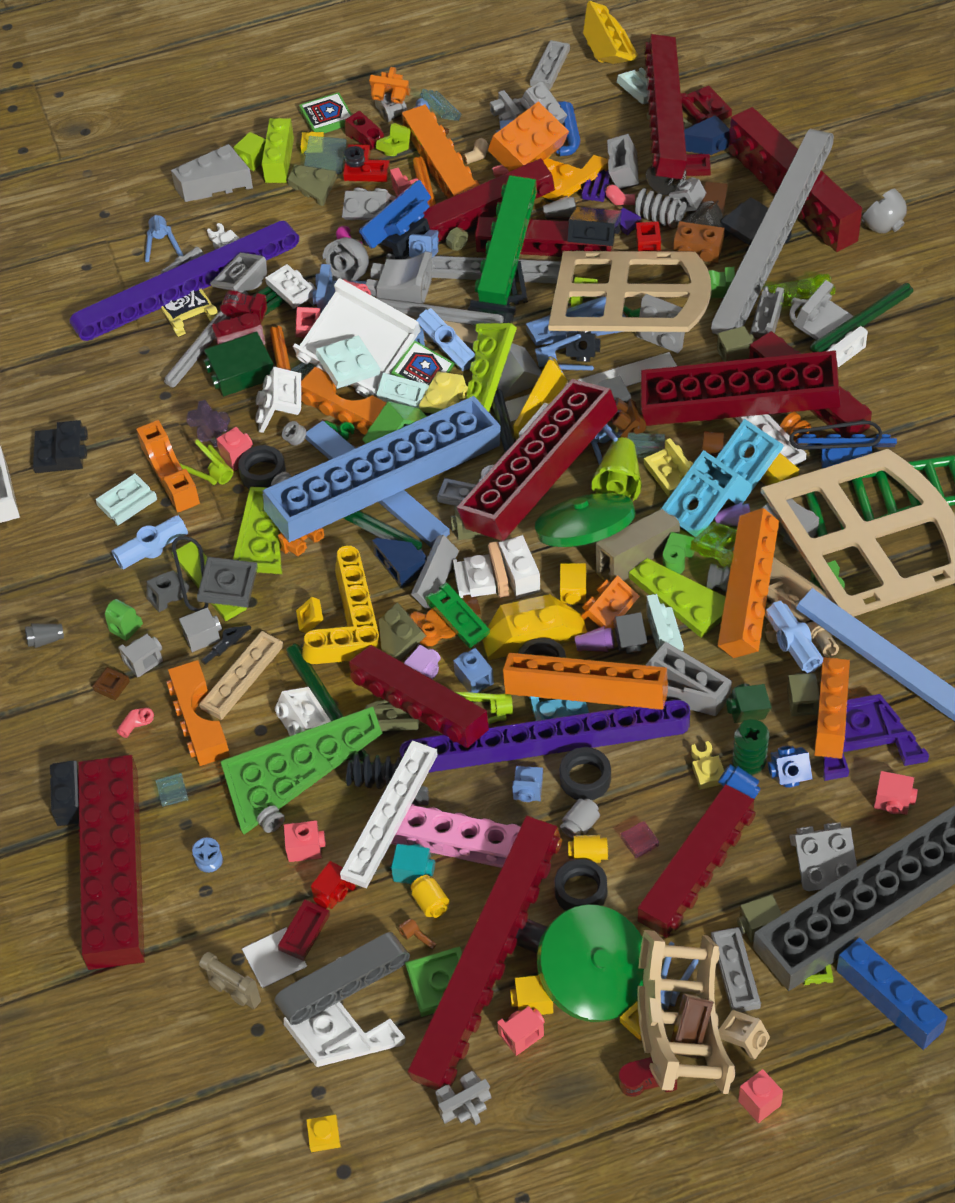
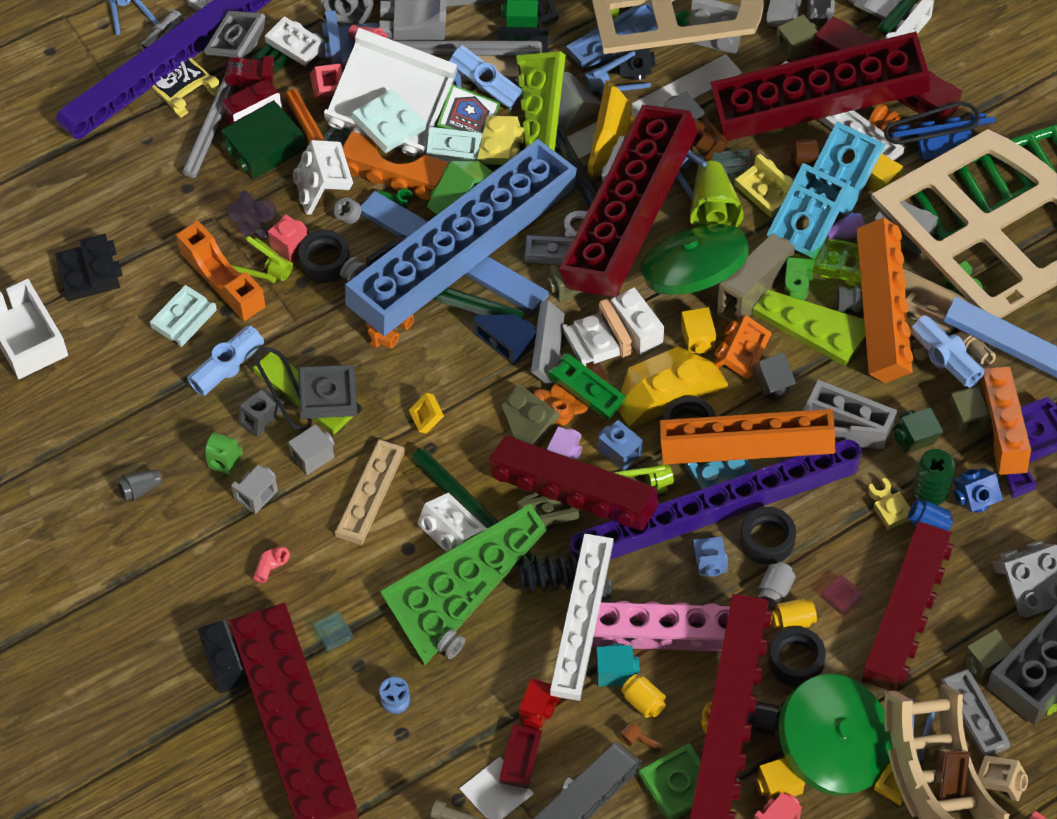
camera: 15 degrees left, 5 degrees up
reddish brown tile [93,667,130,701] -> none
orange arch [166,660,230,766] -> none
black hand [201,625,252,665] -> none
lime wing [233,487,282,574] -> none
coral brick [284,821,326,862] -> none
yellow beam [302,546,379,664] -> none
medium lavender cone [575,626,614,652] -> none
light aqua bracket [646,594,684,651] -> none

